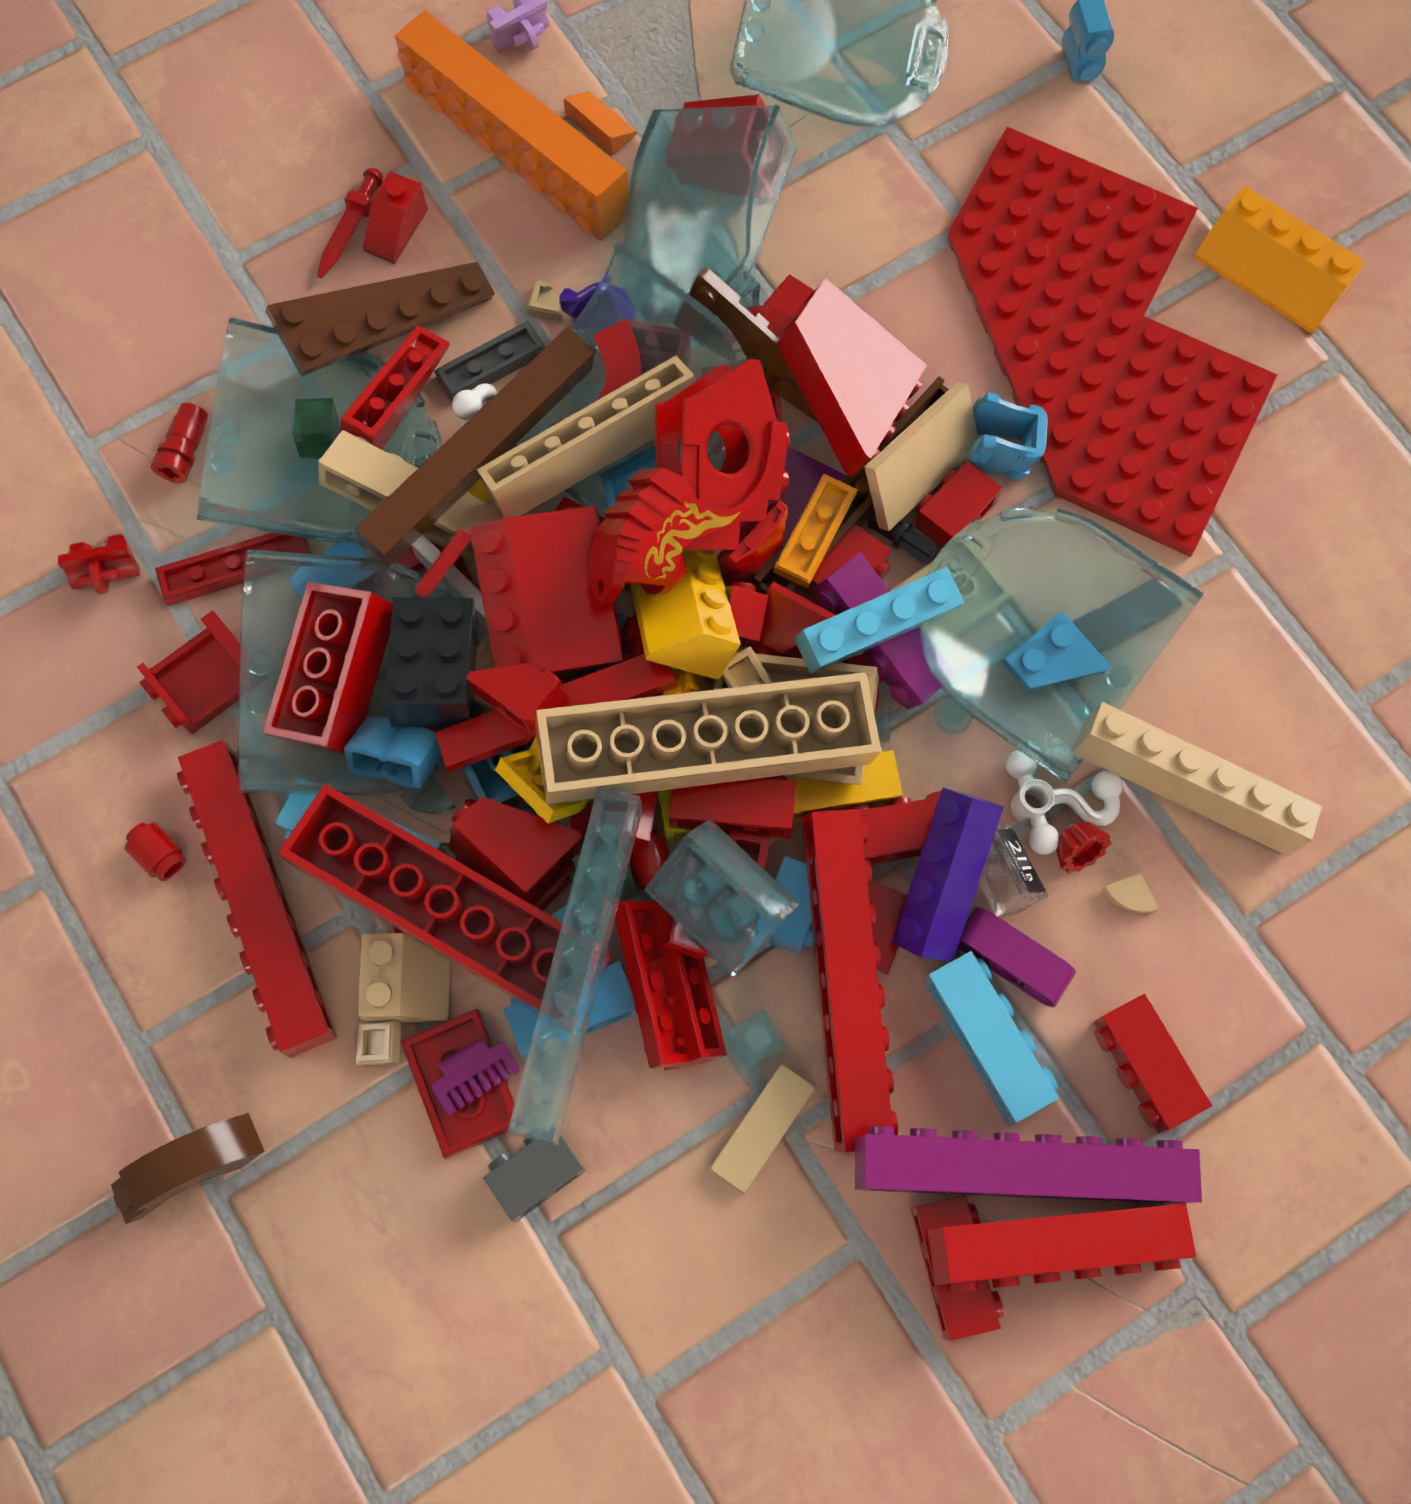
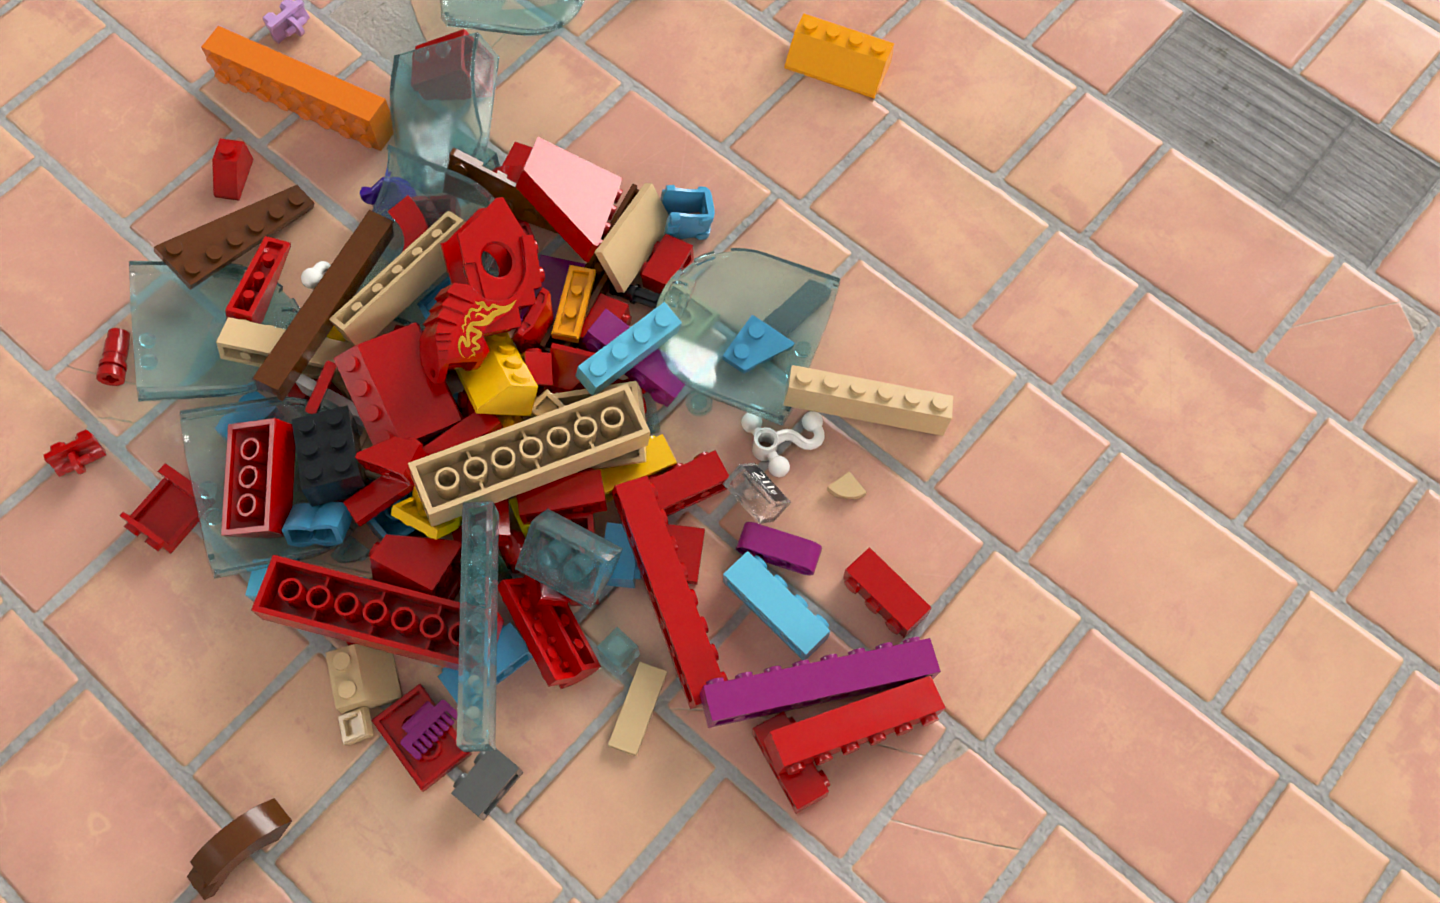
camera: 15 degrees left, 5 degrees down
red brick [124,822,186,882] -> none
red tile [155,524,314,606] -> none
red brick [177,739,337,1058] -> none
clear green brick [292,398,339,459] -> none
red sword [317,168,383,278] -> none
dark grey tile [434,321,546,401] -> none
tan tile [527,278,563,322] -> none
orange slope [563,91,637,155] -> none
dark purple brick [892,787,1004,962] -> none
red plate [947,127,1278,557] -> none
red piece [1056,821,1112,874] -> none

